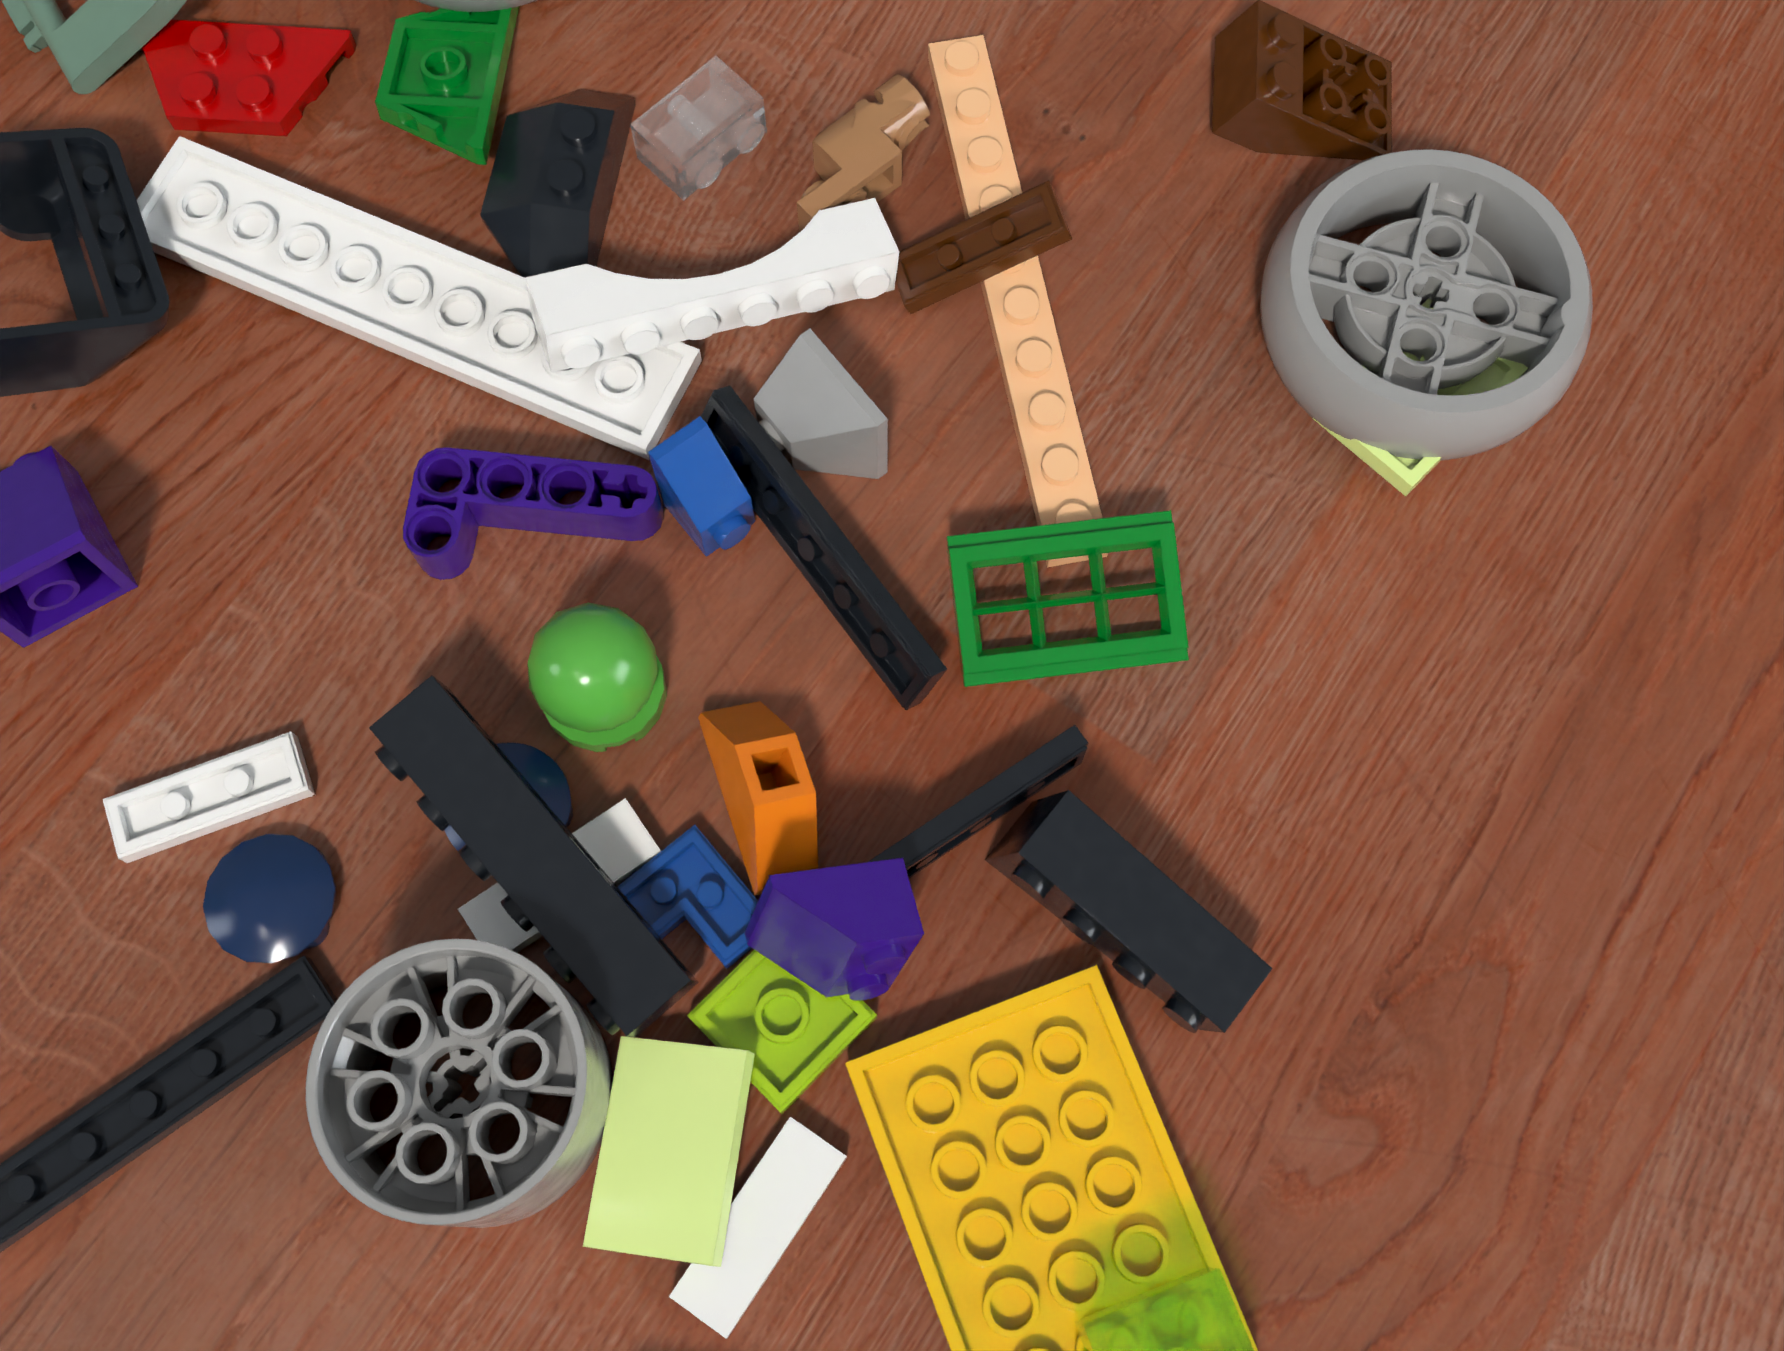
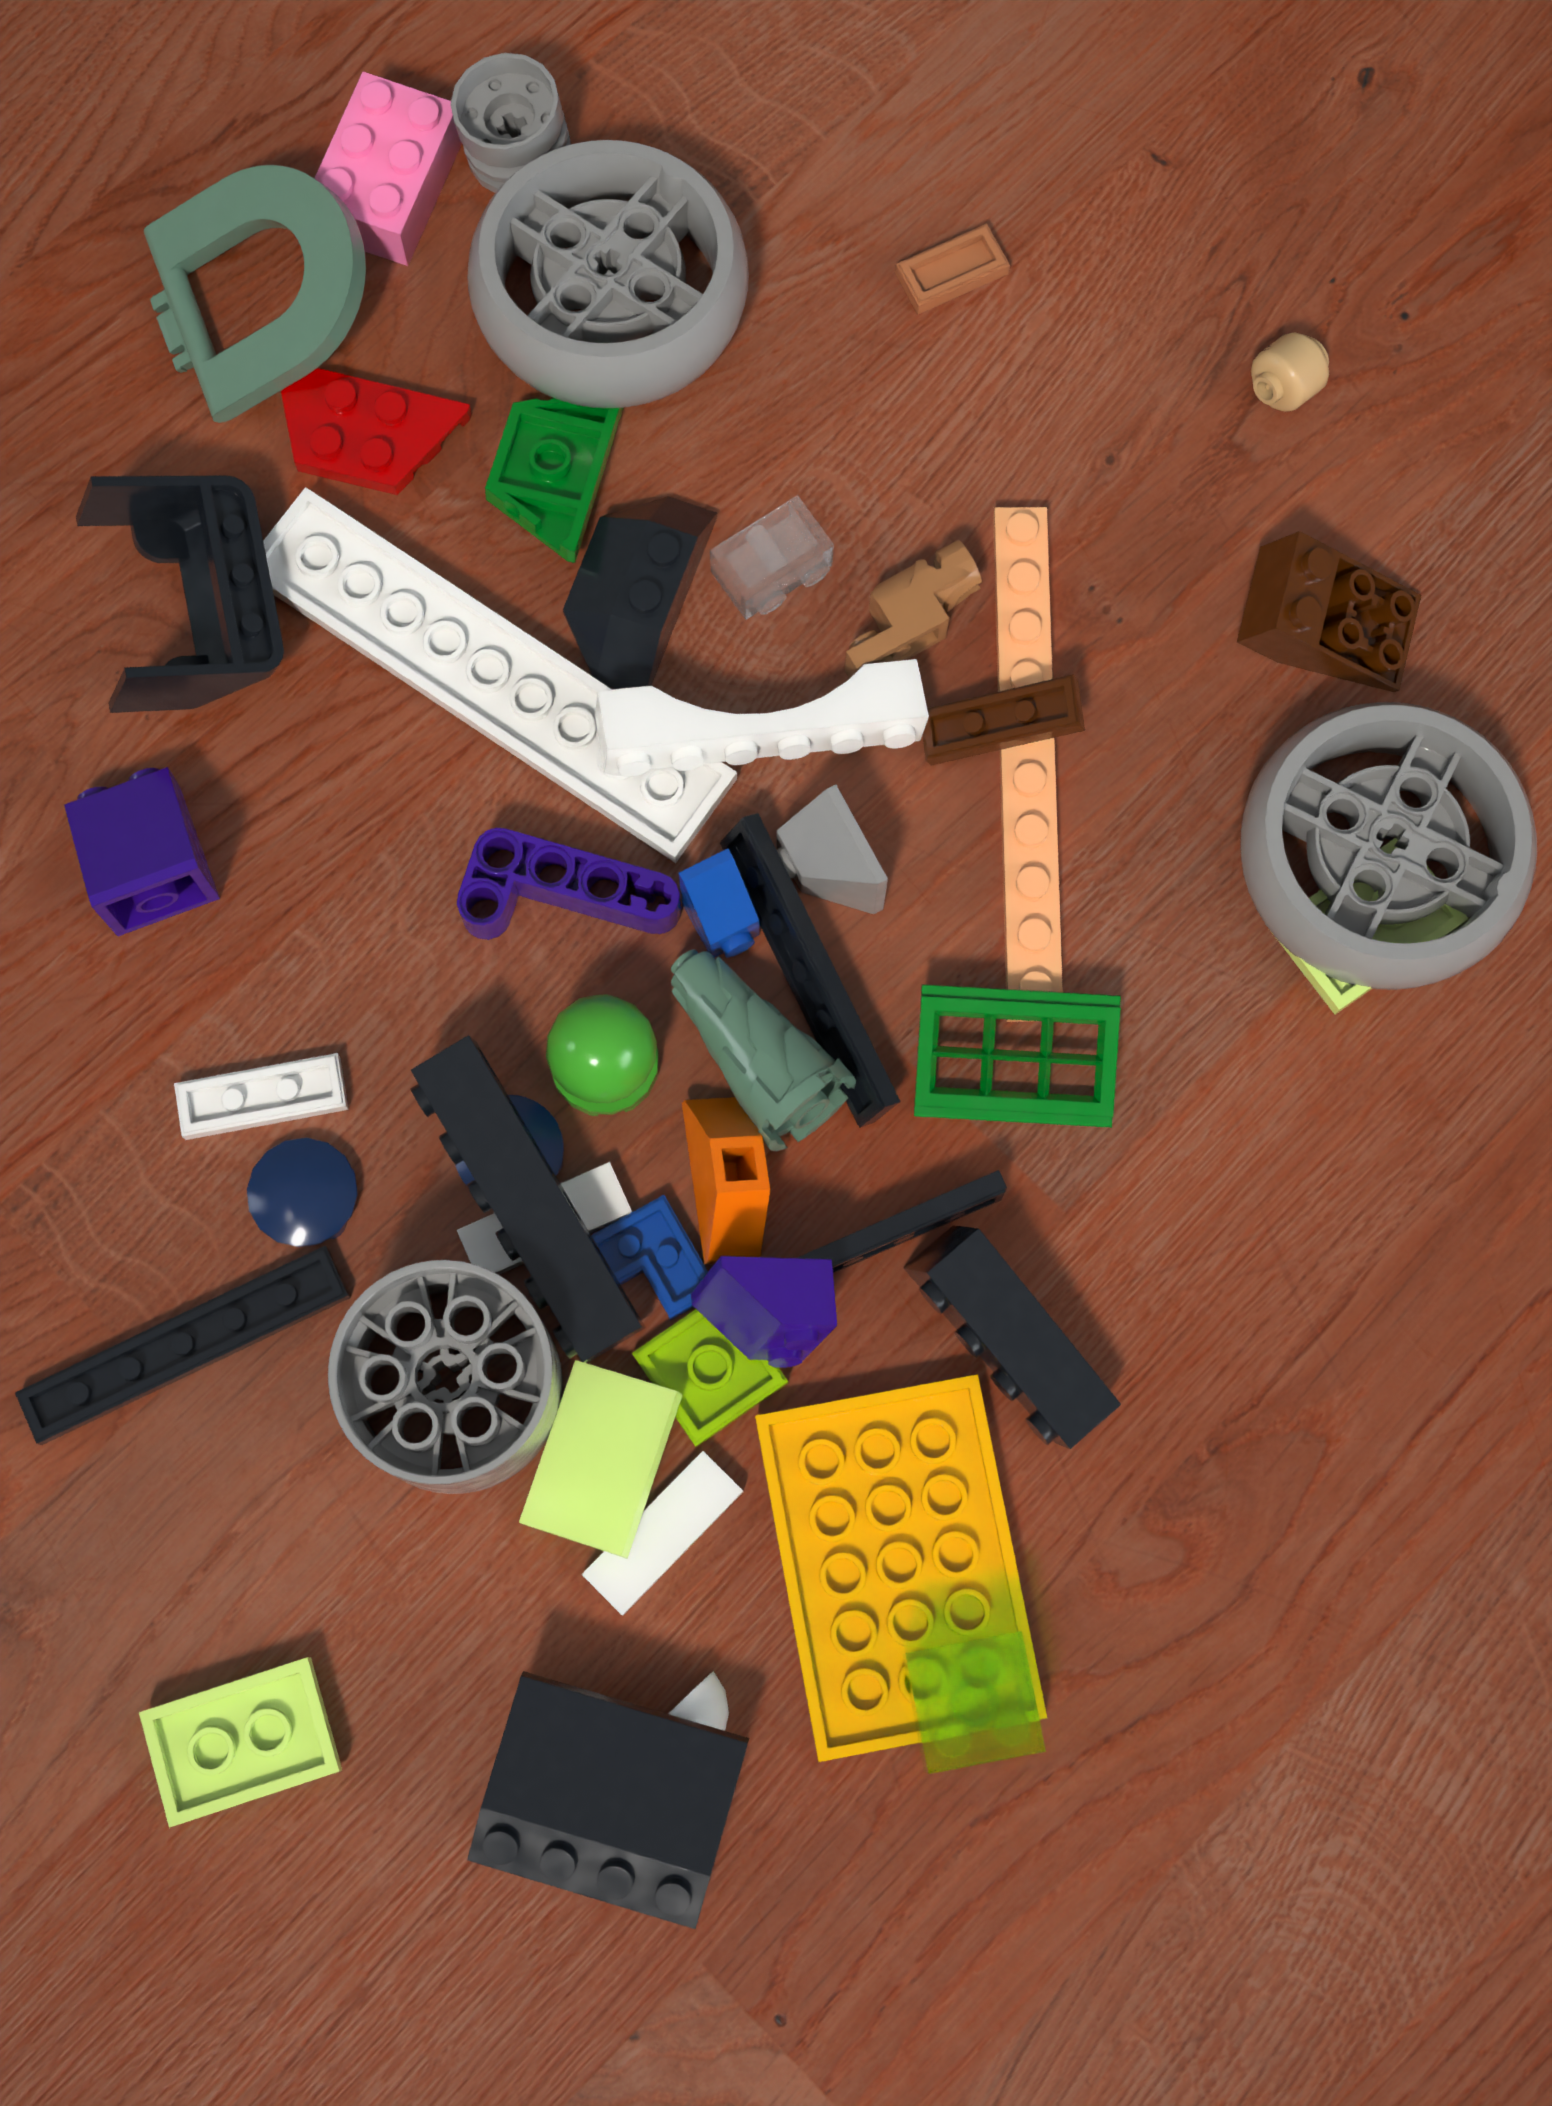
camera: 10 degrees right, 5 degrees up
none -> sand green cone [671,949,856,1151]

